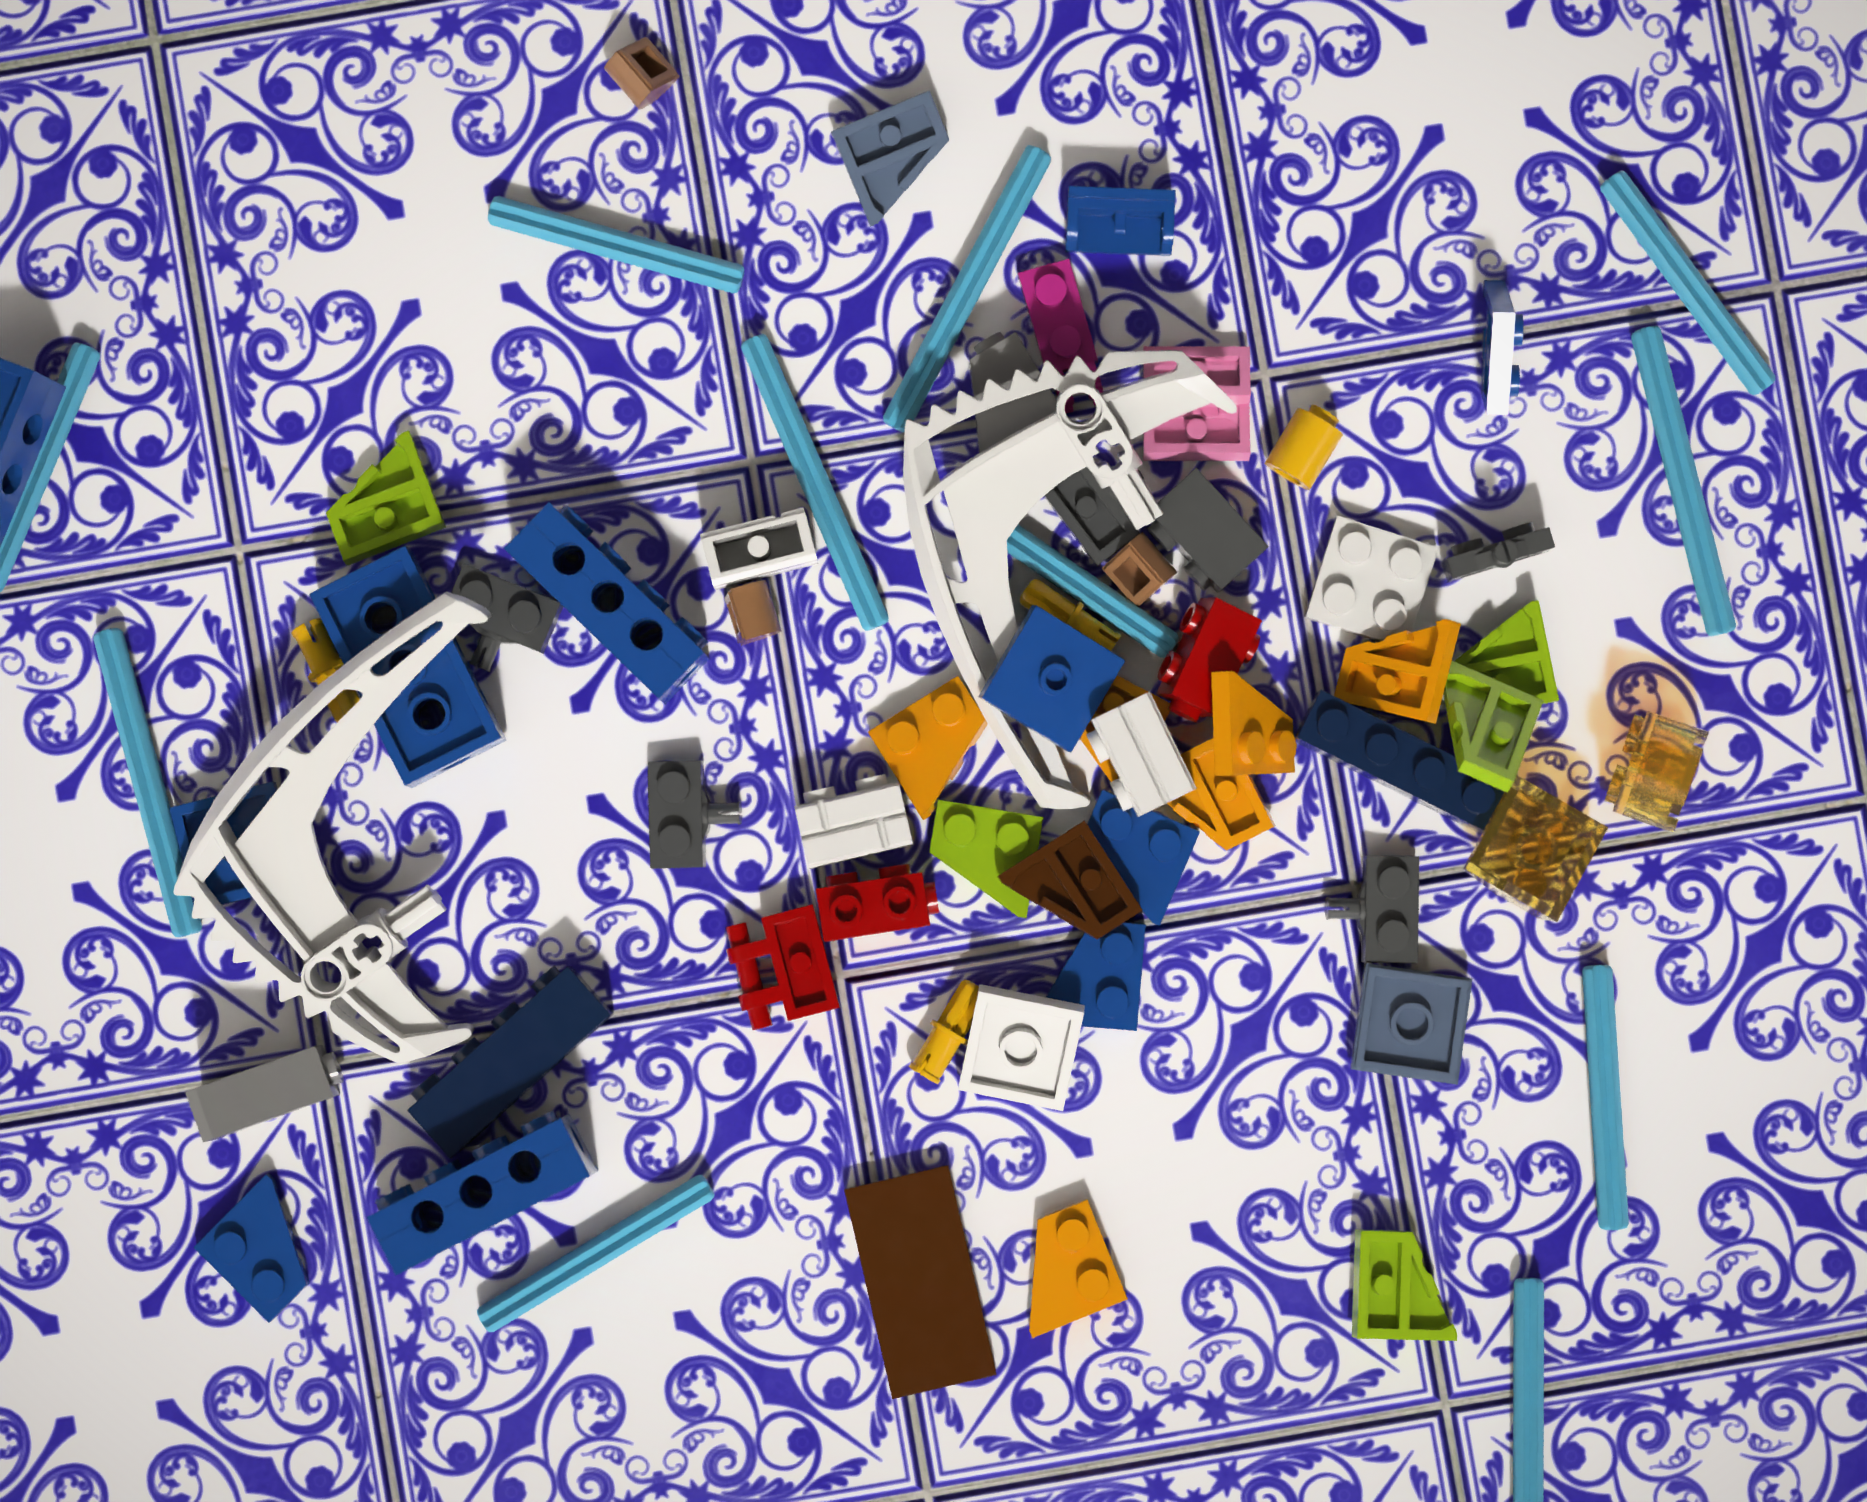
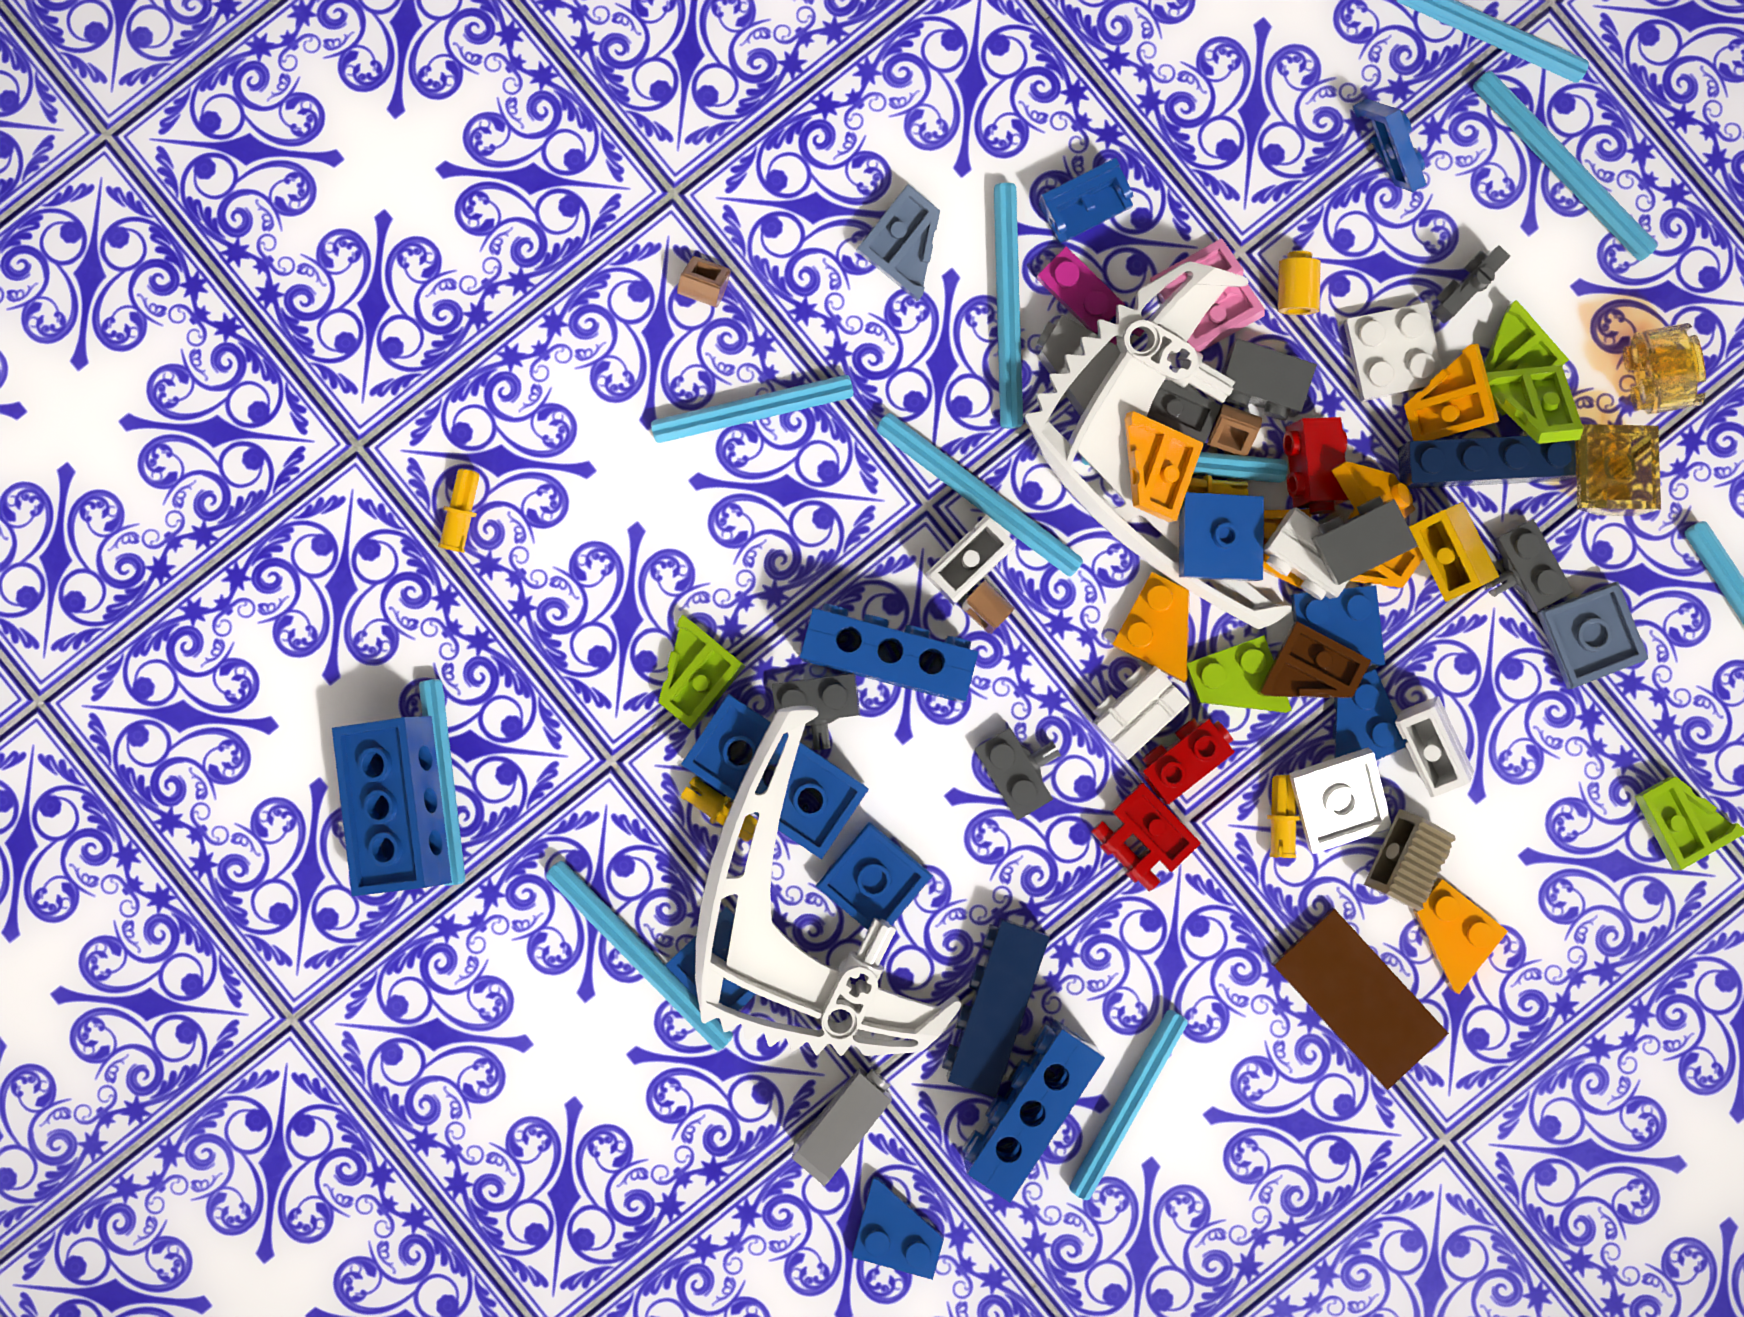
camera: 35 degrees left, 0 degrees up
none -> yellow axle [438,468,480,553]
none -> blue plate [815,822,933,930]
none -> light orange wing [1125,411,1204,522]
none -> dark grey brick [1311,496,1418,585]
none -> dark tan brick [1364,809,1456,911]
none -> white brick [1395,696,1474,798]
none -> yellow brick [1409,502,1499,602]

